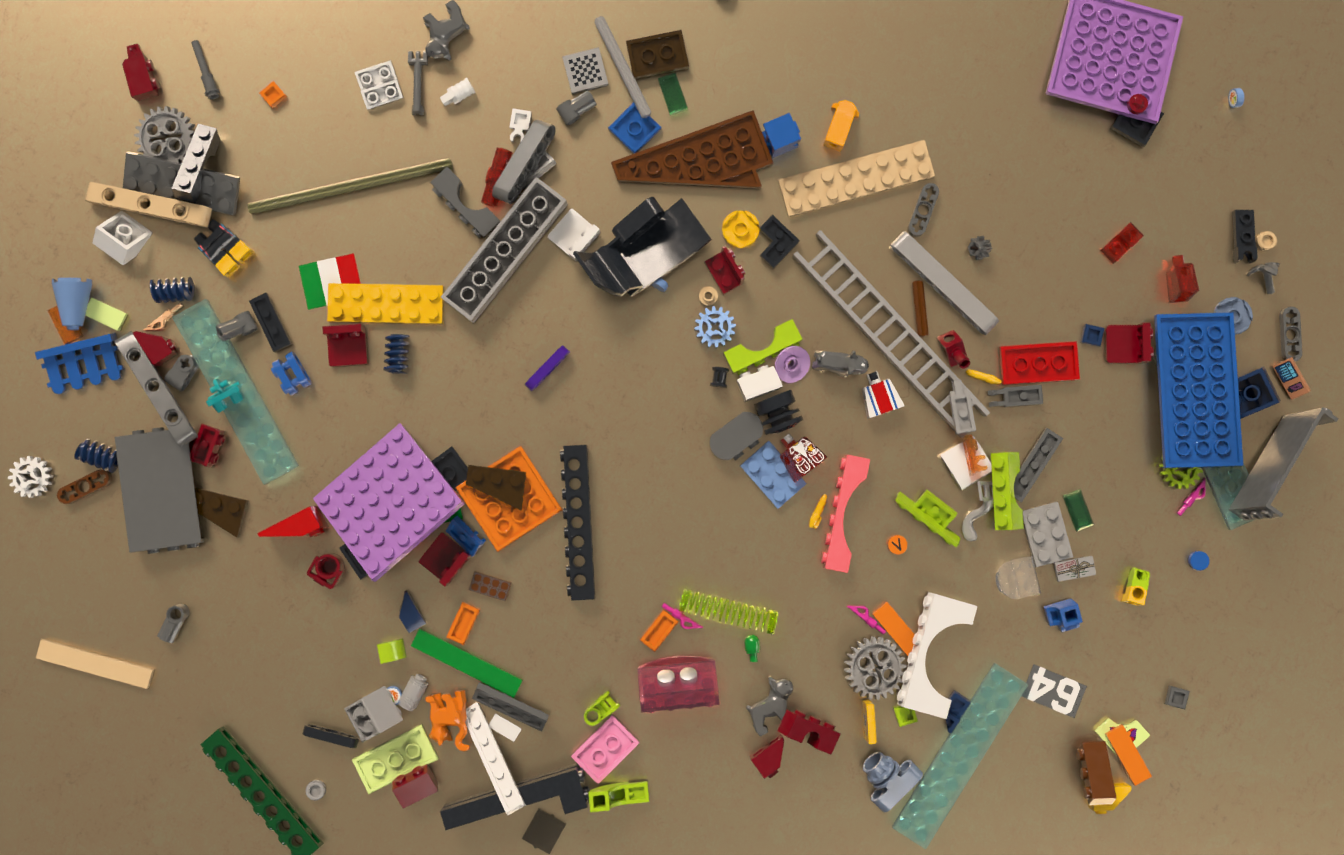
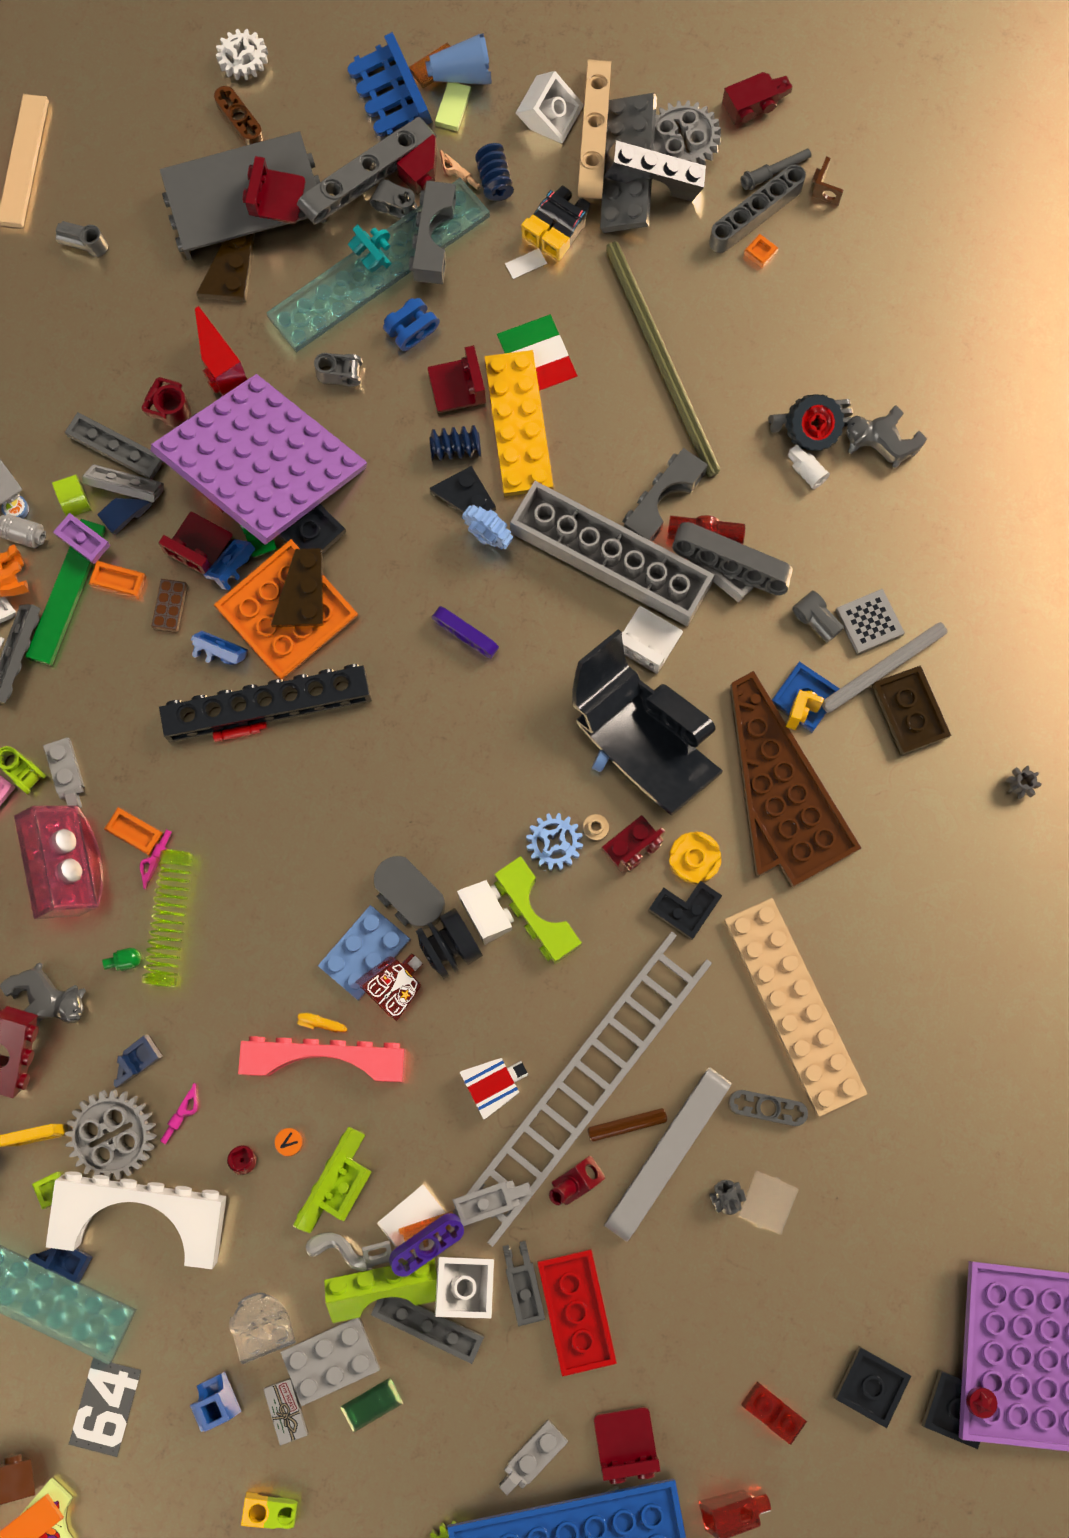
camera: 85 degrees right, 10 degrees down
dark blue piece [74,438,118,473] -> none
dark red bracket [190,424,226,467] -> none
dark grey piece [215,311,258,342] -> none
black plate [249,293,292,353] -> none
white slope [354,60,403,110] -> none
white plate [510,109,532,143] -> none
clear green tile [658,72,688,115] -> none
black bush [710,367,729,388] -> none
blue piece [762,112,801,159] -> none
lavender dish [775,346,810,383] -> none
dark grey animal [812,350,869,377] -> none
light orange piece [823,100,860,152] -> none
orange tile [872,601,915,656] -> none
yellow piece [966,369,1001,384] -> none
dark blue tile [1080,324,1105,347] -> none
none -> light grey hinge [43,737,85,811]
none -> medium lavender plate [53,513,111,564]
none -> dark grey plate [65,412,163,480]
none -> light grey tile [82,464,164,502]
none -> dark blue slope [114,1035,163,1088]
none -> blue plate [191,631,248,665]
none -> red wheel [212,722,267,742]
none -> dark red tile [227,1145,256,1175]
none -> dark red bracket [243,156,306,224]
none -> dark grey piece [314,353,363,387]
none -> dark purple beam [389,1213,464,1277]
none -> dark grey arch [409,181,457,284]
none -> black wing [430,466,496,513]
none -> white slope [435,1257,494,1318]
none -> light blue gear [462,505,513,550]
none -> light grey hinge [499,1419,568,1495]
none -> white sticker [505,248,547,279]
none -> dark grey beam [709,165,806,253]
none -> clear piece [738,1171,798,1234]
none -> black wheel [785,394,845,451]
none -> yellow bracket [786,690,824,730]
none -> reddish brown bracket [812,156,844,206]
none -> black plate [834,1346,911,1428]

